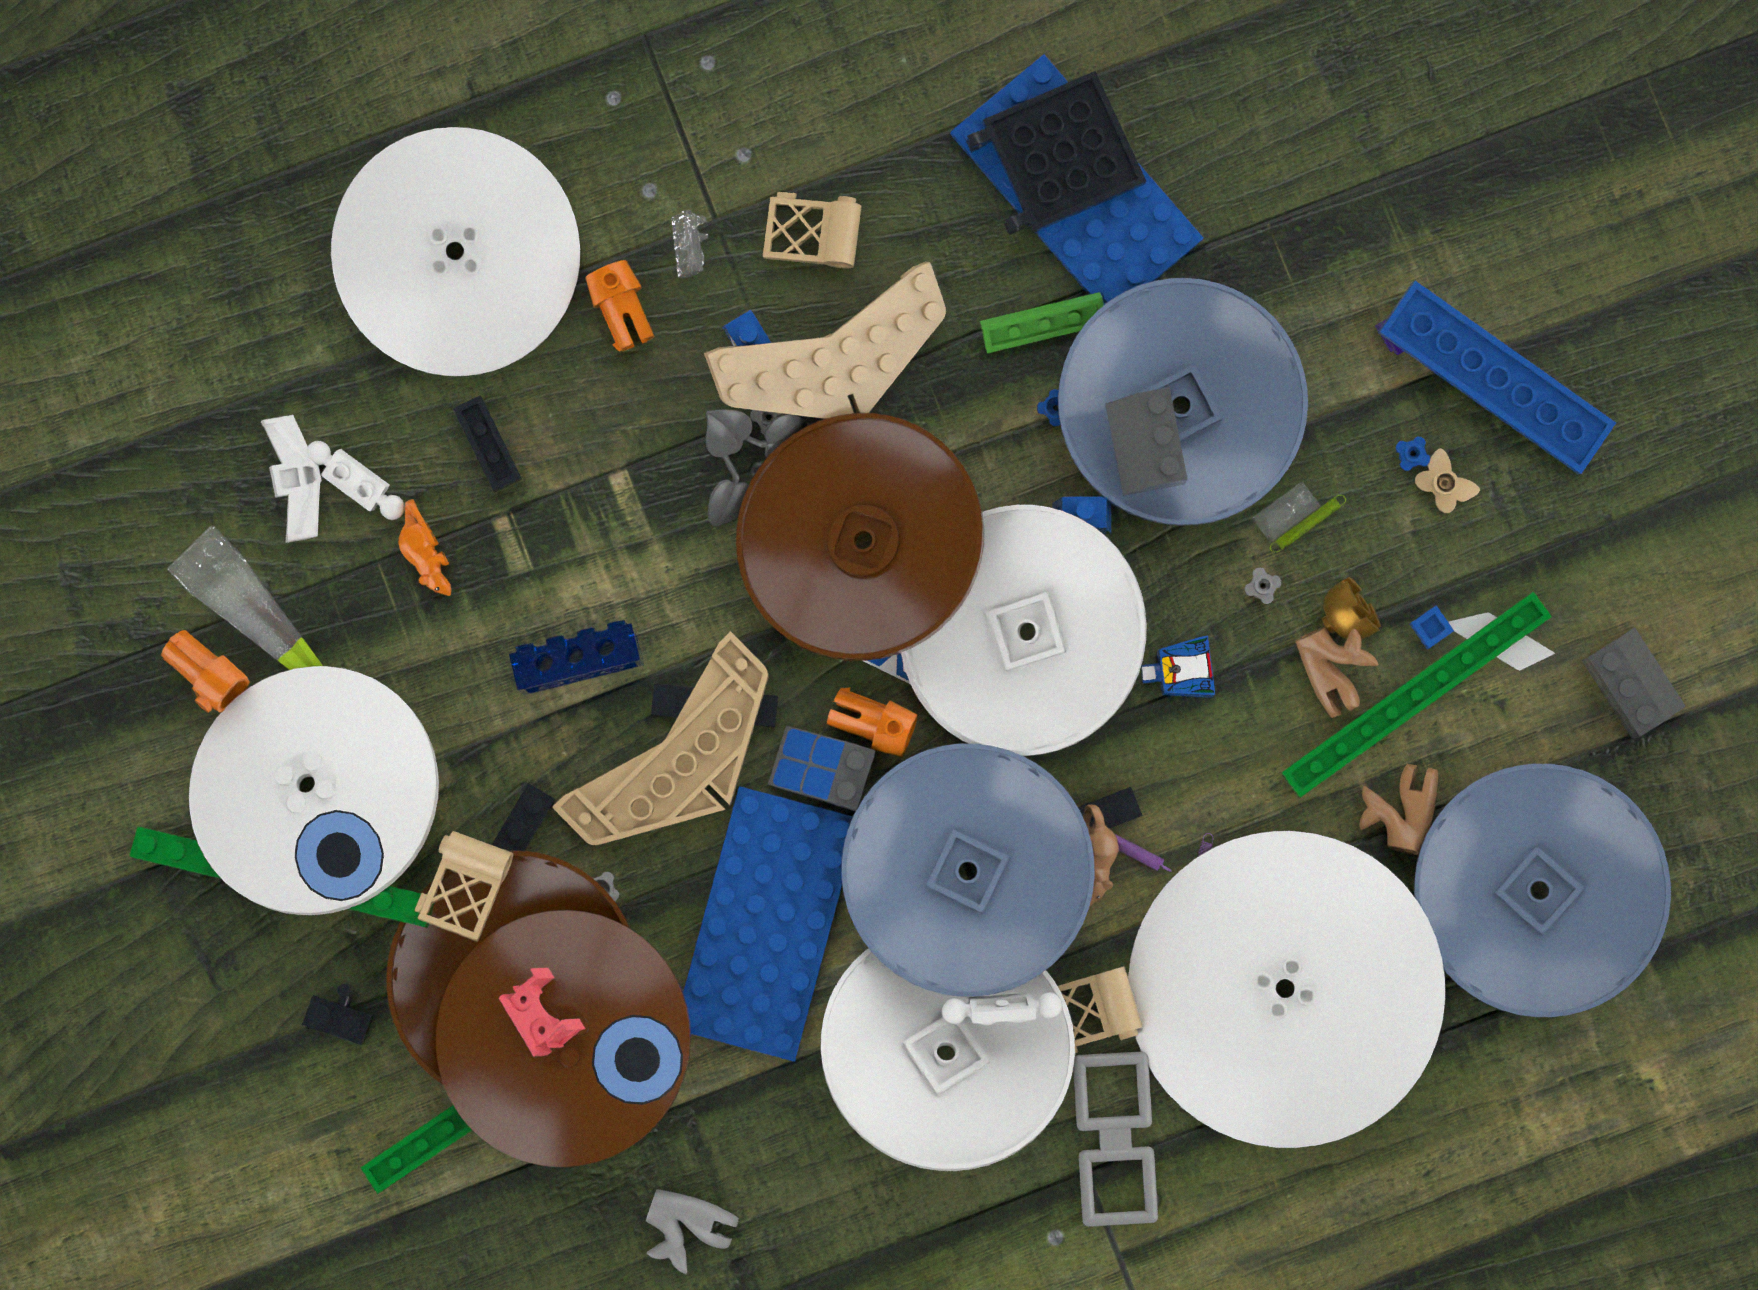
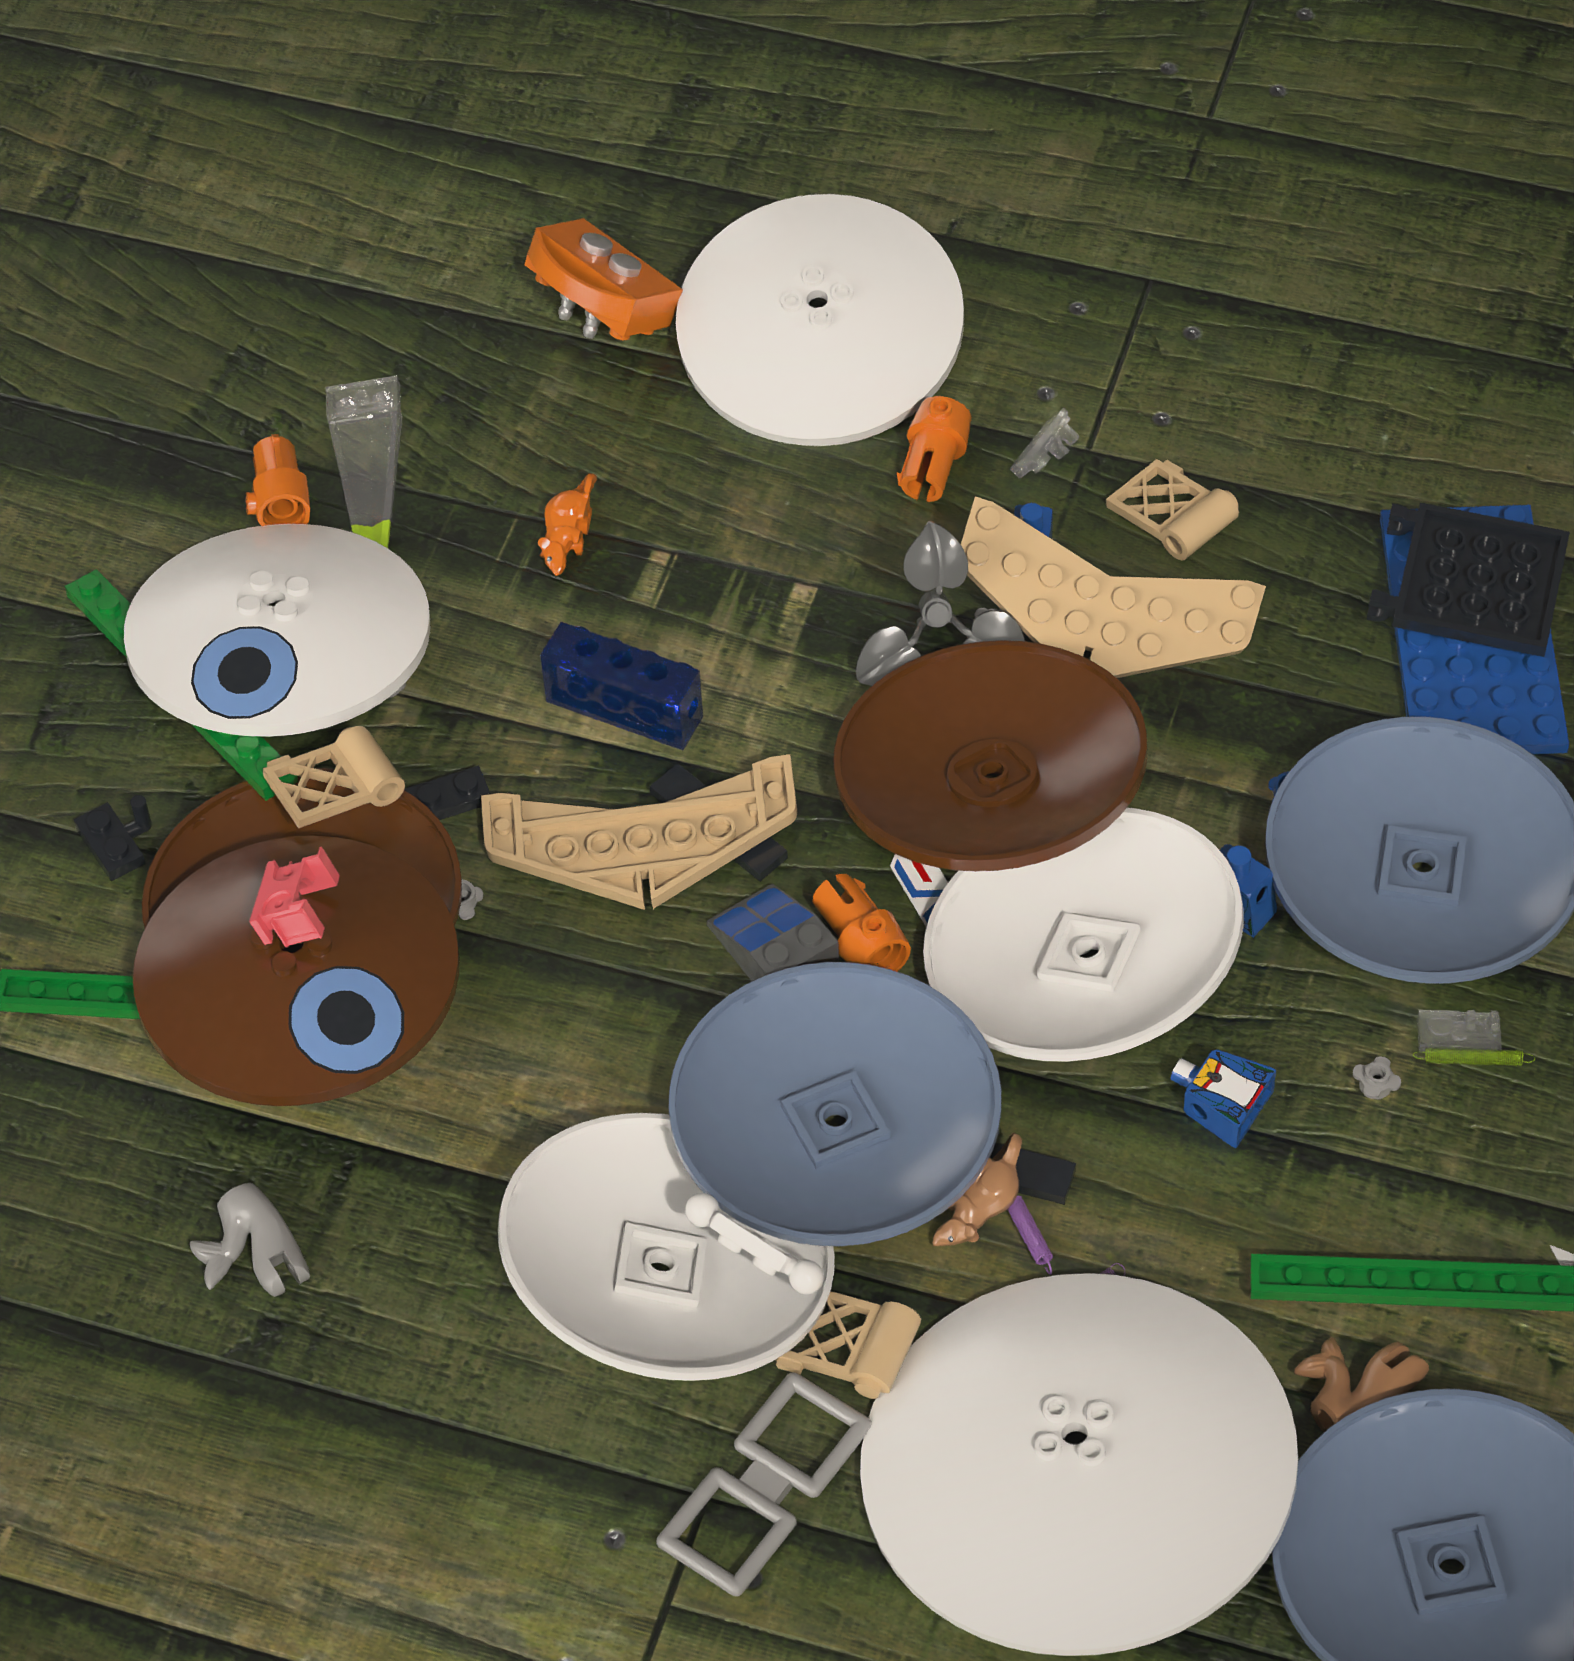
camera: 40 degrees right, 30 degrees down
white plate [261,415,322,543] -> none
white plate [308,441,405,520] -> none
black plate [453,395,522,493] -> none
blue plate [683,786,853,1062] -> none
bright green plate [980,292,1104,353] -> none
dark grey slope [1105,387,1188,496] -> none
medium nougat piece [1295,627,1378,718] -> none
pearl gold cylinder [1322,577,1381,640] -> none
blue plate [1409,606,1454,649] -> none
none -> orange piece [524,218,683,340]

